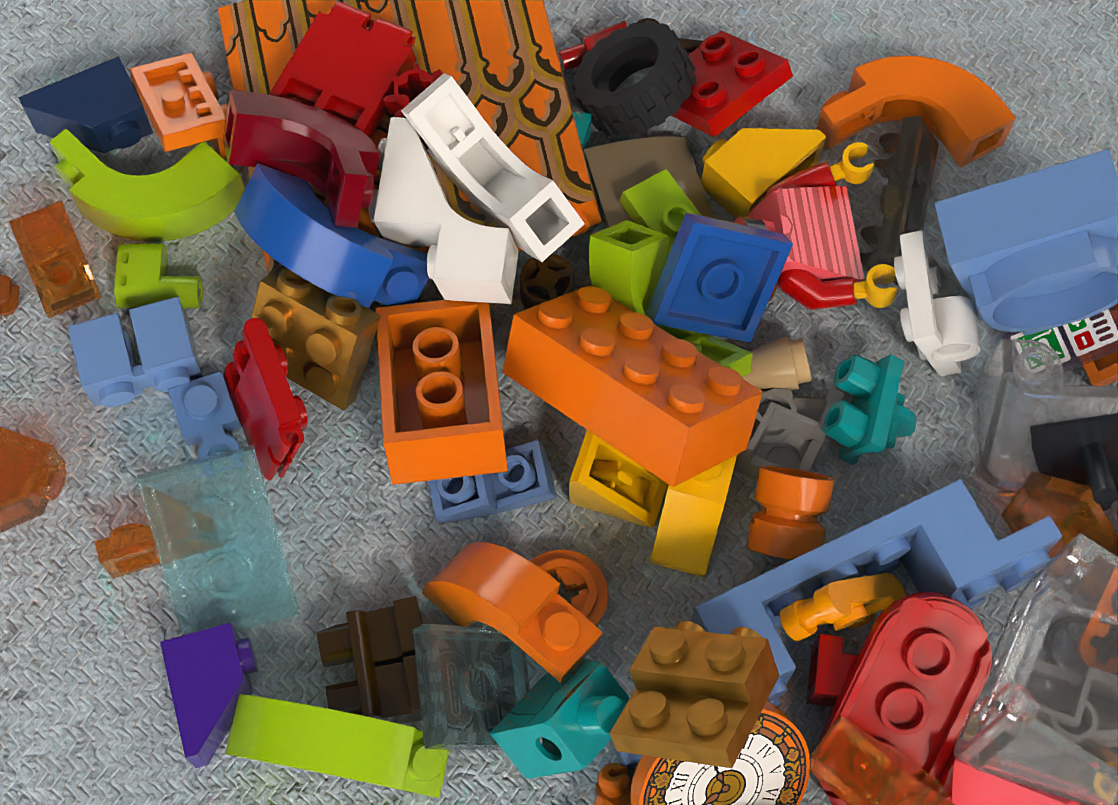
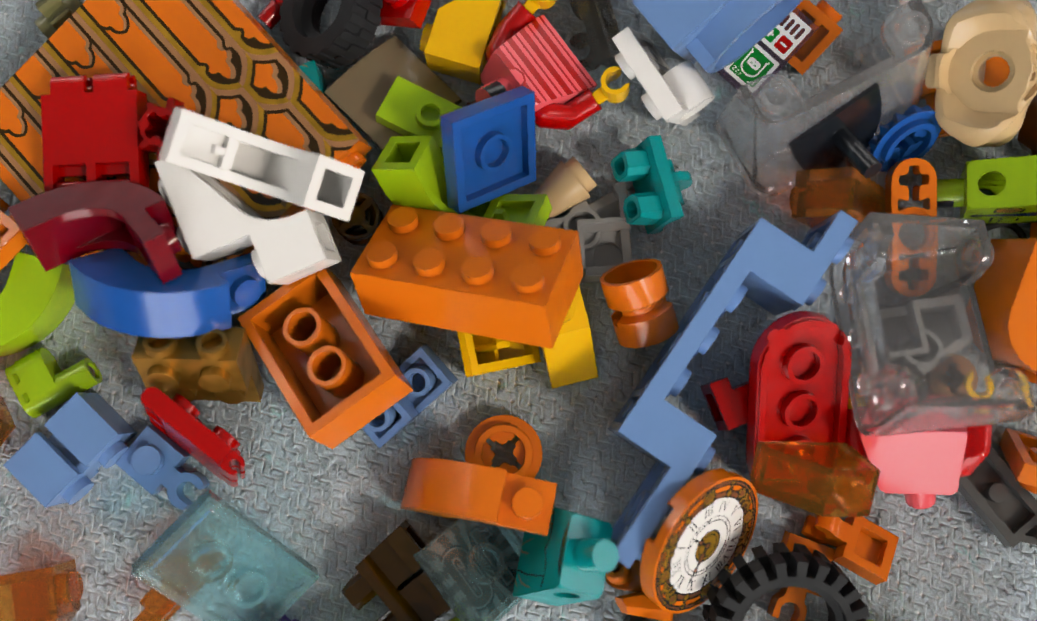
camera: 30 degrees left, 15 degrees up
pearl gold plate [610,621,779,768] -> none
light orange plate [780,573,906,641] -> none

